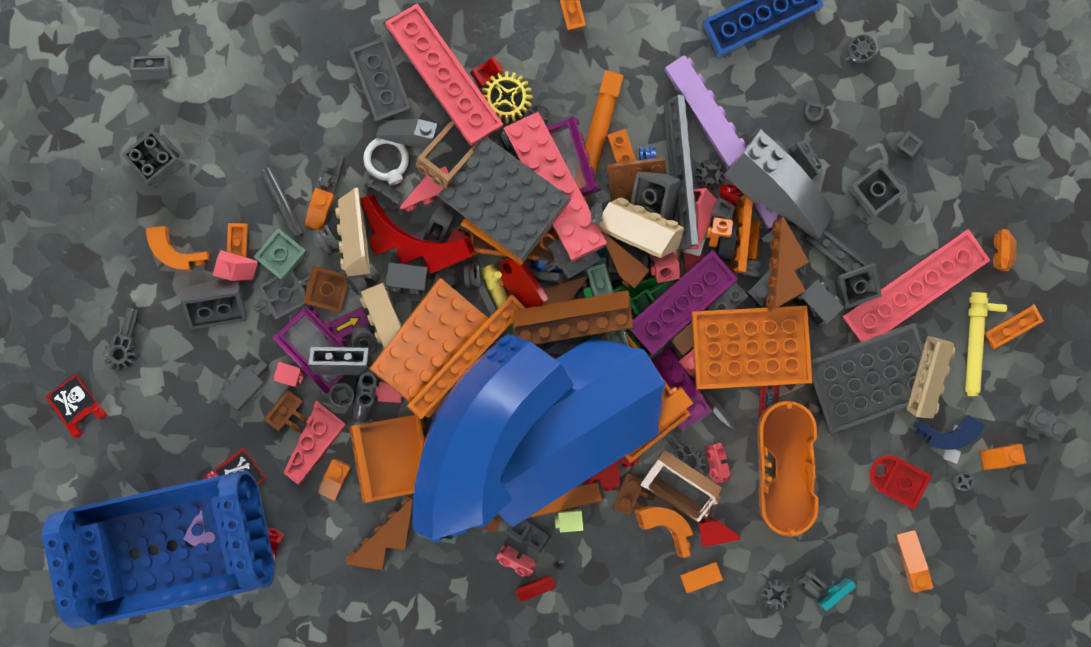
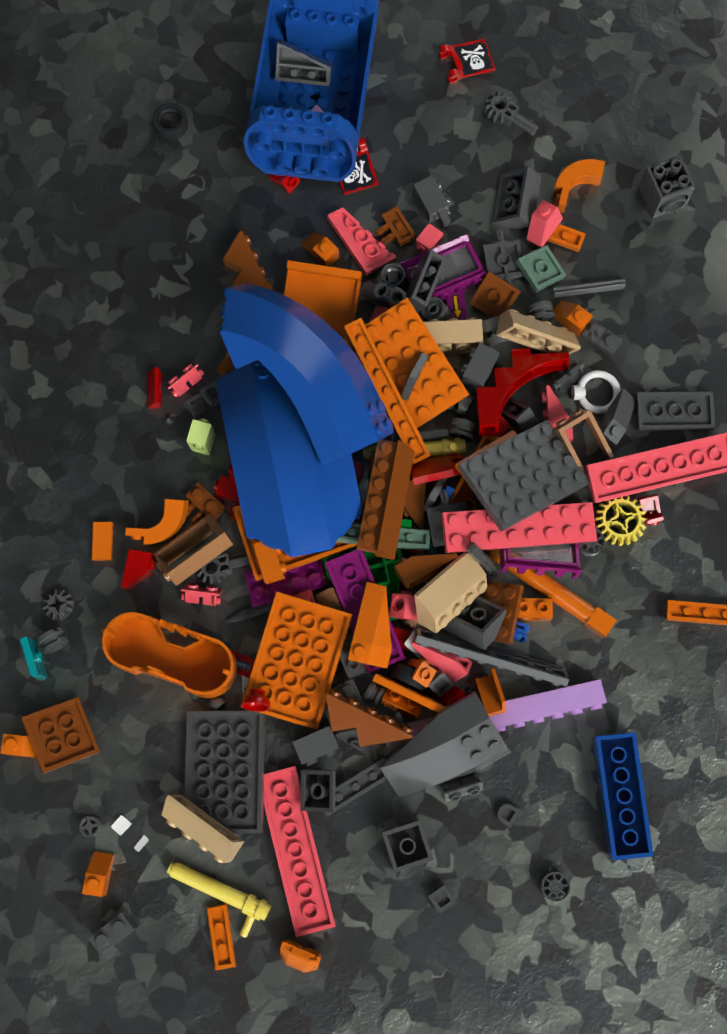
camera: 115 degrees right, 10 degrees down
orange tile [528,482,602,518] -> none
red tile [869,455,932,510] -> none
dark blue arch [912,415,985,450] -> none
none -> dark orange plate [21,697,100,774]
none -> red piece [241,689,271,712]
none -> dark grey wedge [275,39,333,86]
none -> orange wedge [348,582,392,668]
none -> dark grey tile [401,353,428,401]
none -> orange panel [475,668,506,717]

